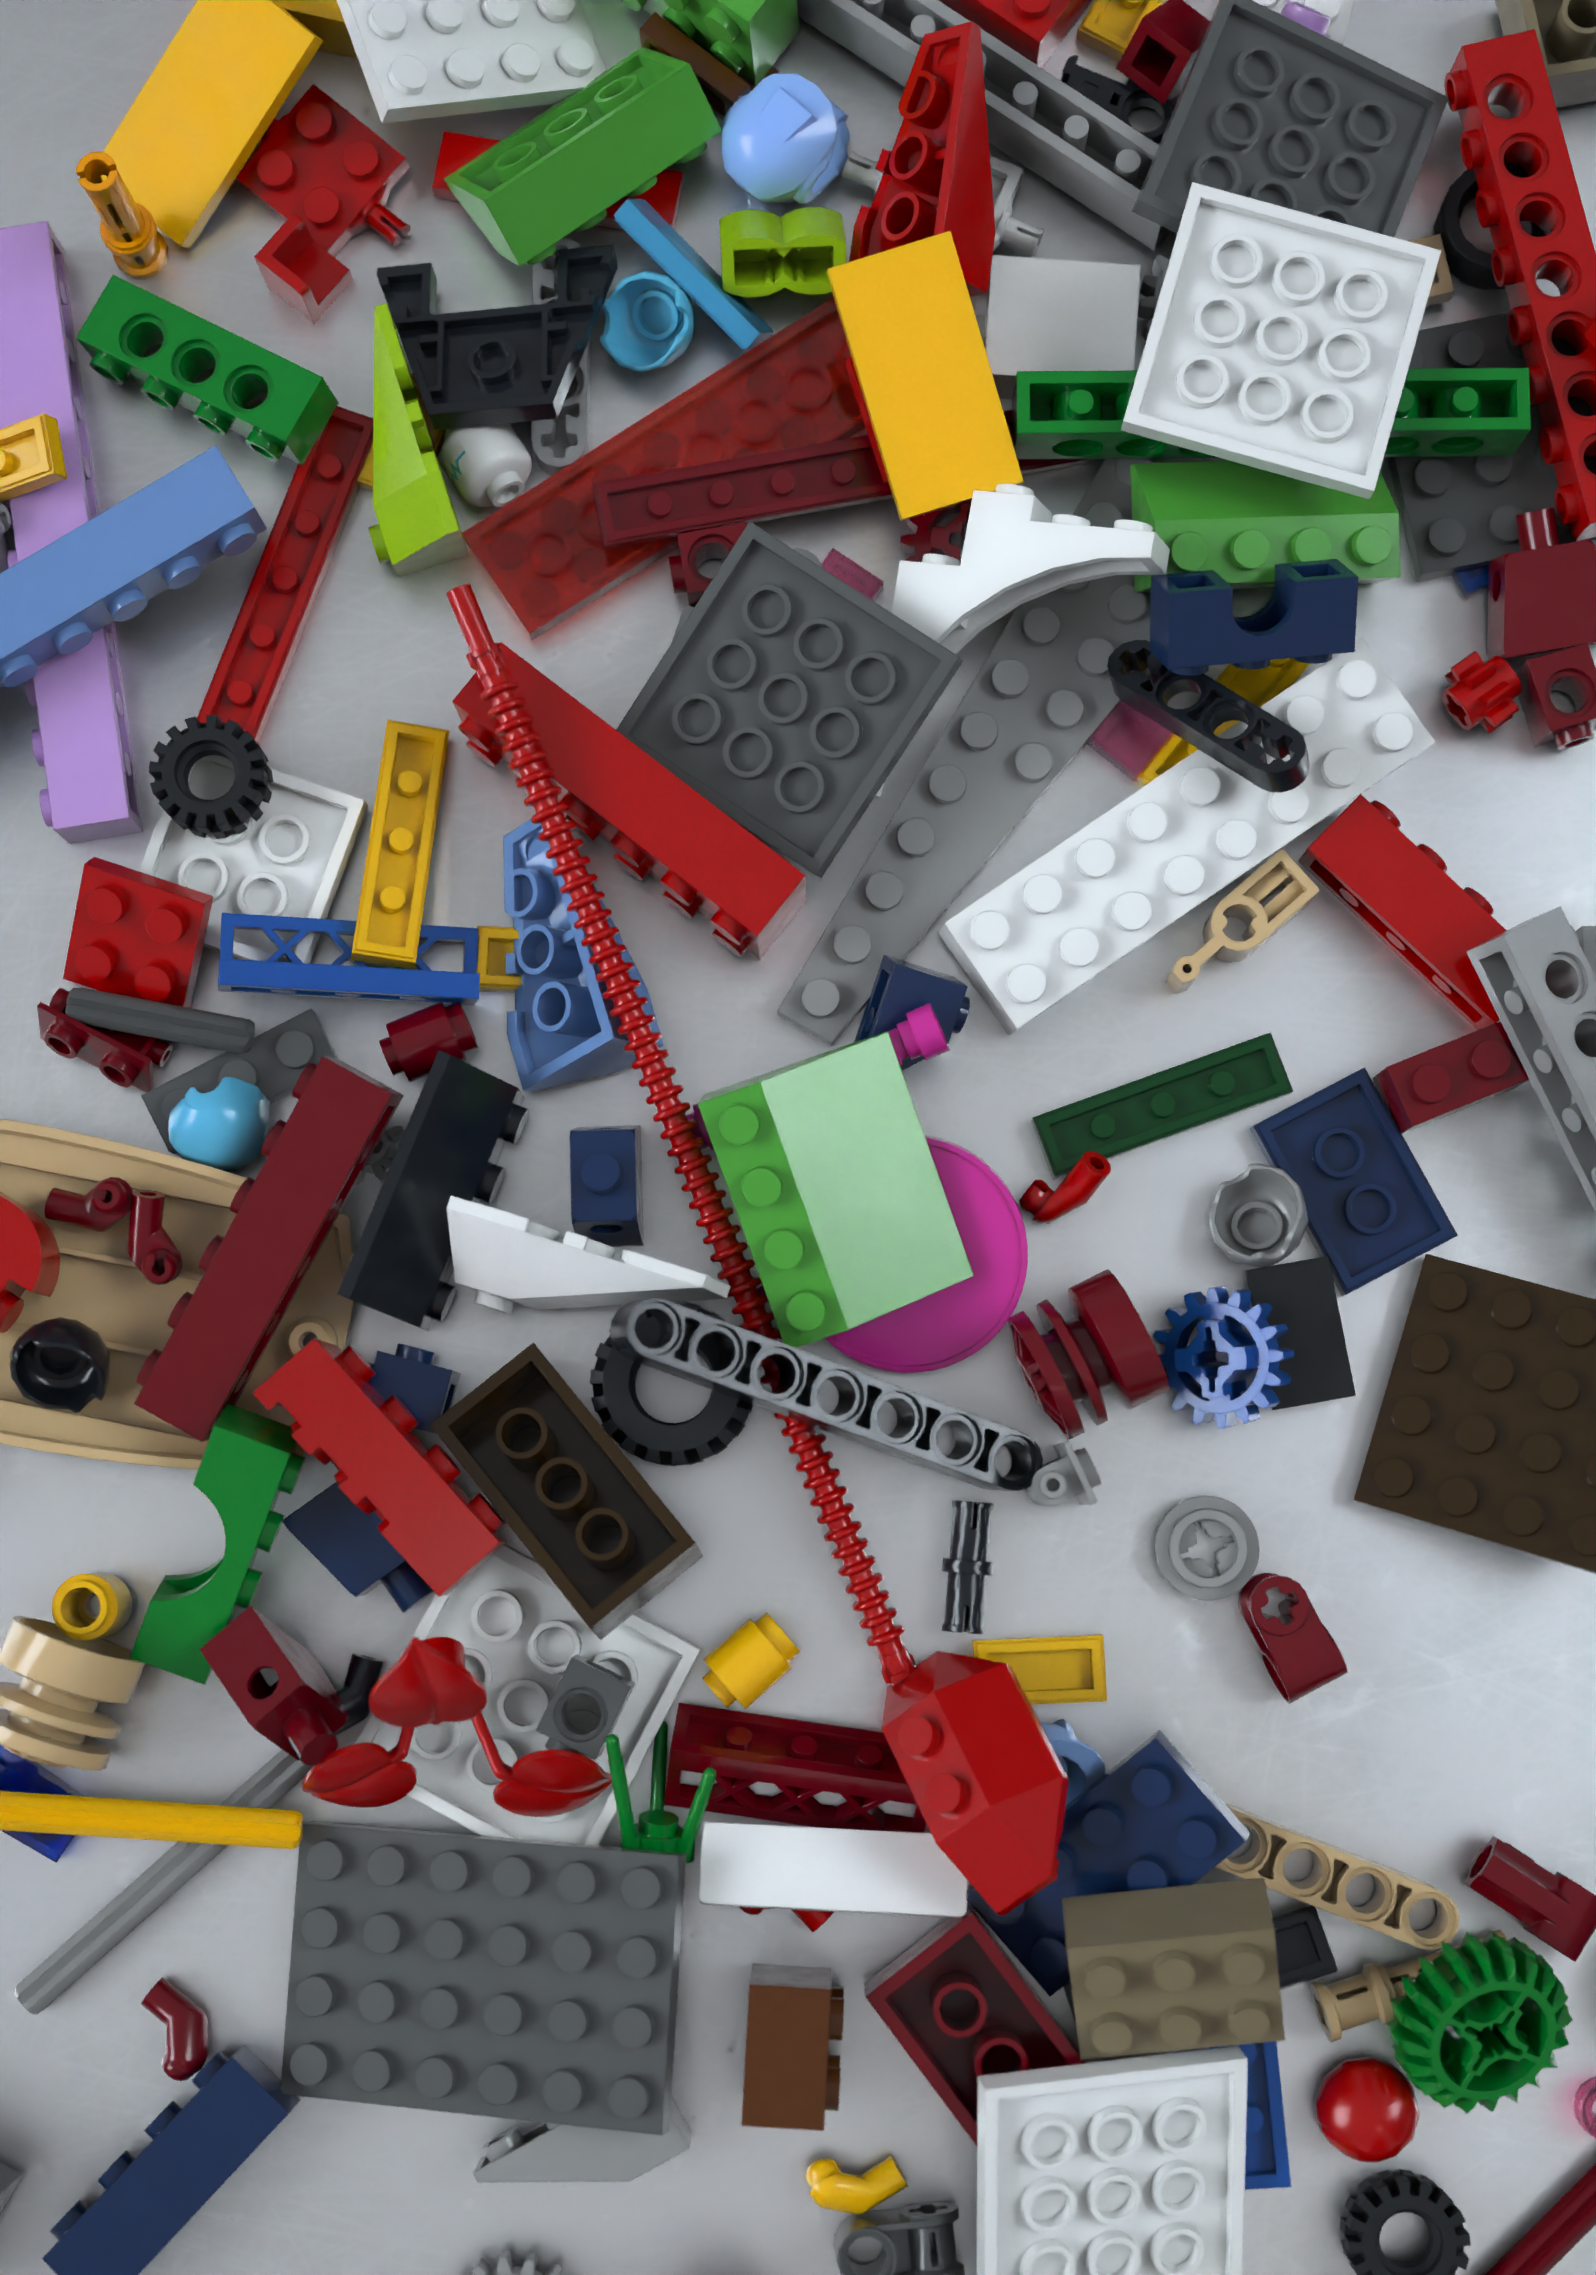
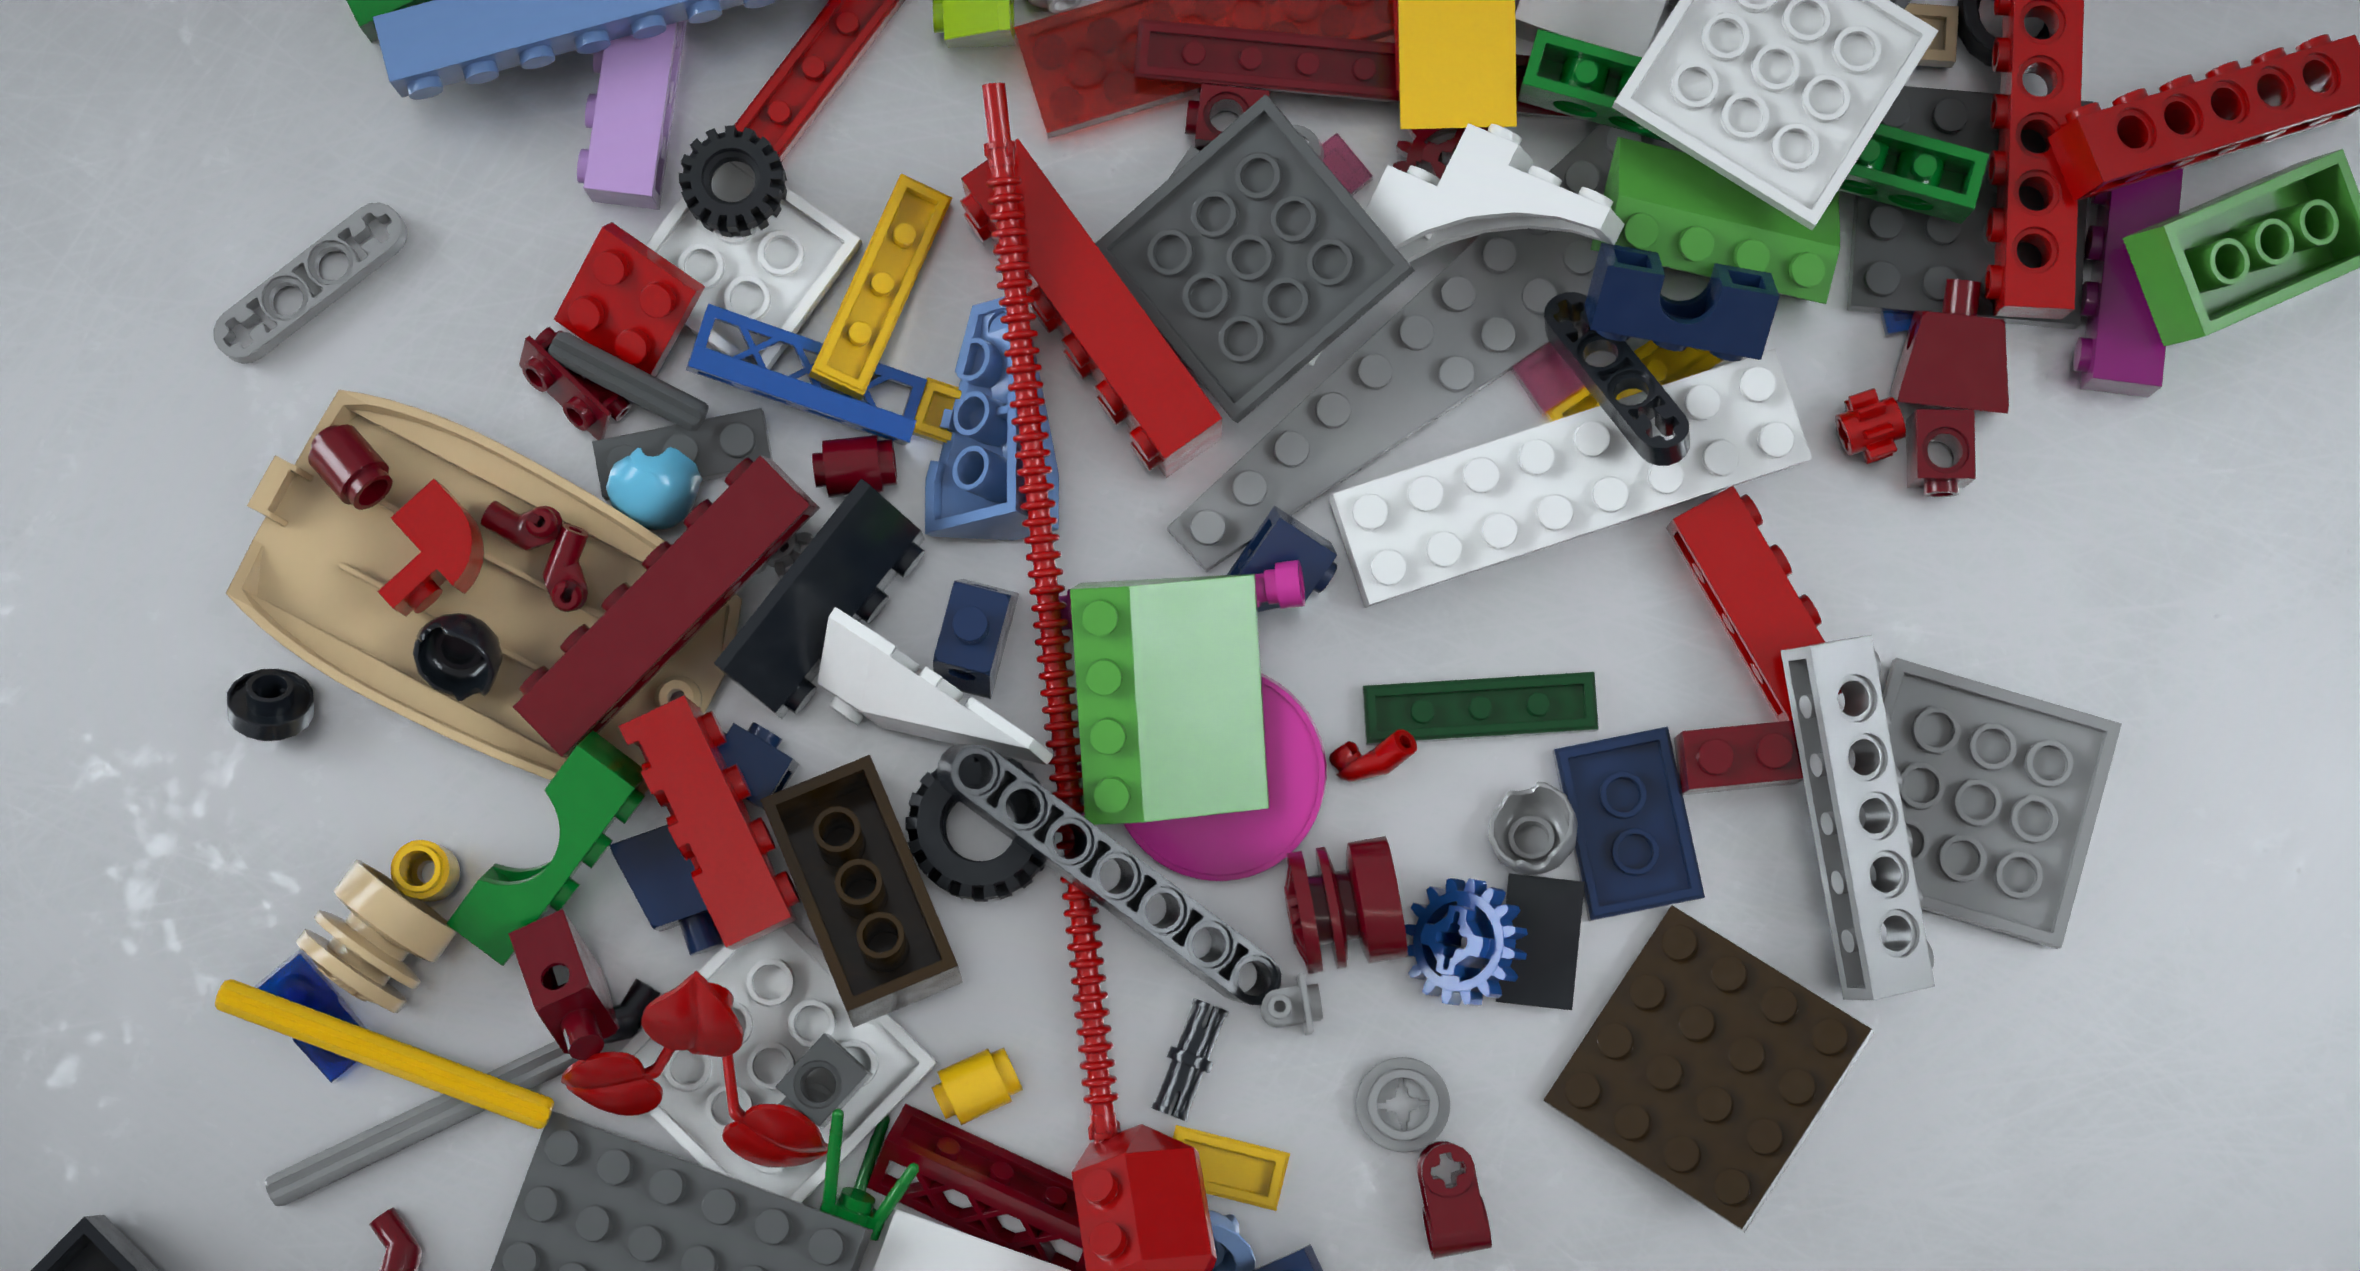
camera: 15 degrees right, 0 degrees up
tan piece [1165,848,1320,994] -> none

